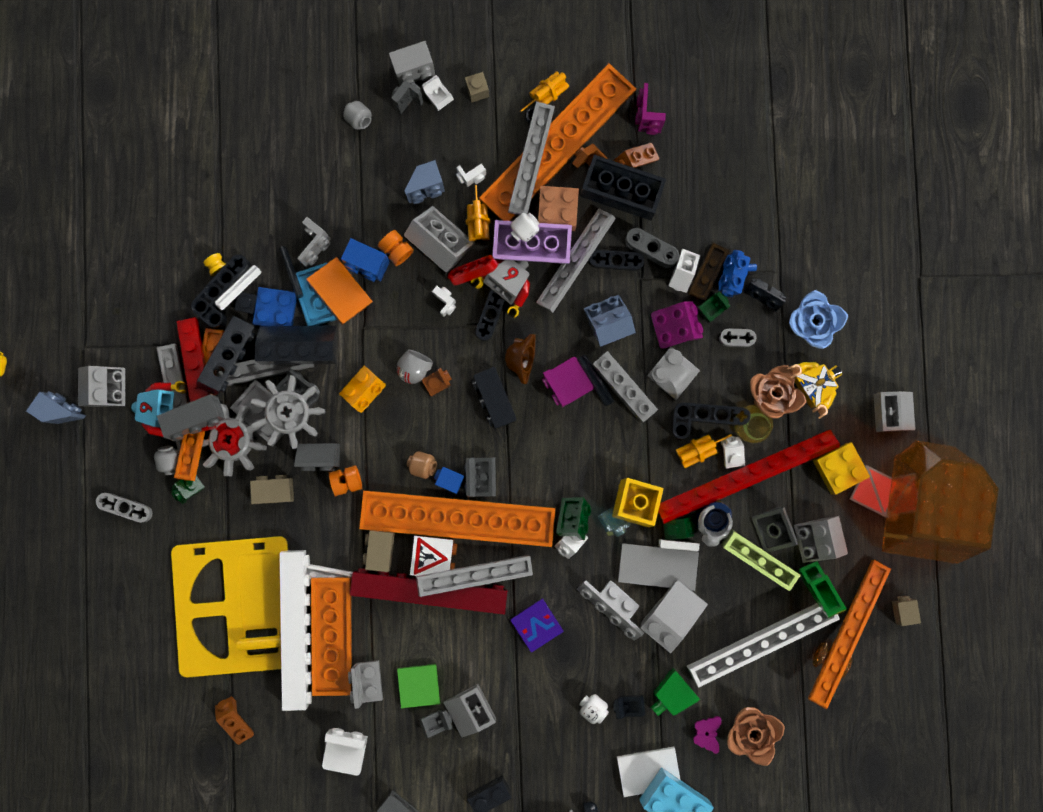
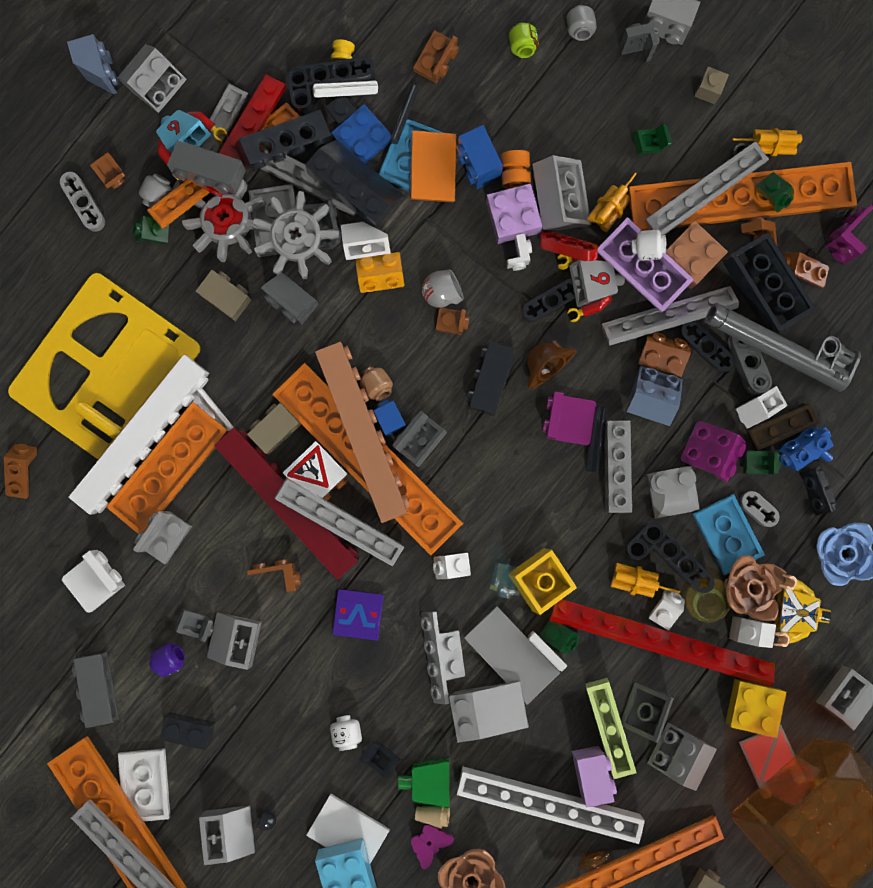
camera: 45 degrees right, 0 degrees up
light grey bracket [297,217,331,267] -> none
orange wheel [329,465,362,496] -> none
bright green tile [397,664,440,708] -> none
sand blue slope [405,160,445,204] -> none
white bracket [422,75,454,111] -> none
white bracket [456,163,486,187] -> none
dark green bracket [556,497,591,540] -> none
piece [696,500,733,547] -> none
green slope [799,561,846,618] -> none
none -> dark orange bracket [90,152,125,189]
none -> dark purple head [149,643,185,677]
none -> dark orange bracket [247,559,301,592]
none -> nougat brick [315,342,410,523]
none -> white slope [341,222,391,260]
none -> dark orange bracket [413,30,459,84]
none -> tan cone [415,805,450,829]
none -> lavender brick [486,184,542,244]
none -> lime head [509,22,539,58]
none -> lavender brick [572,746,617,808]
none -> dark green bracket [632,124,672,155]
none -> dark orange bracket [638,332,691,377]
none -> dark azure tile [692,494,765,575]
none -> dark grey piece [705,302,861,392]
none -> white slope [729,616,776,648]
none -> dark green bracket [756,172,794,213]

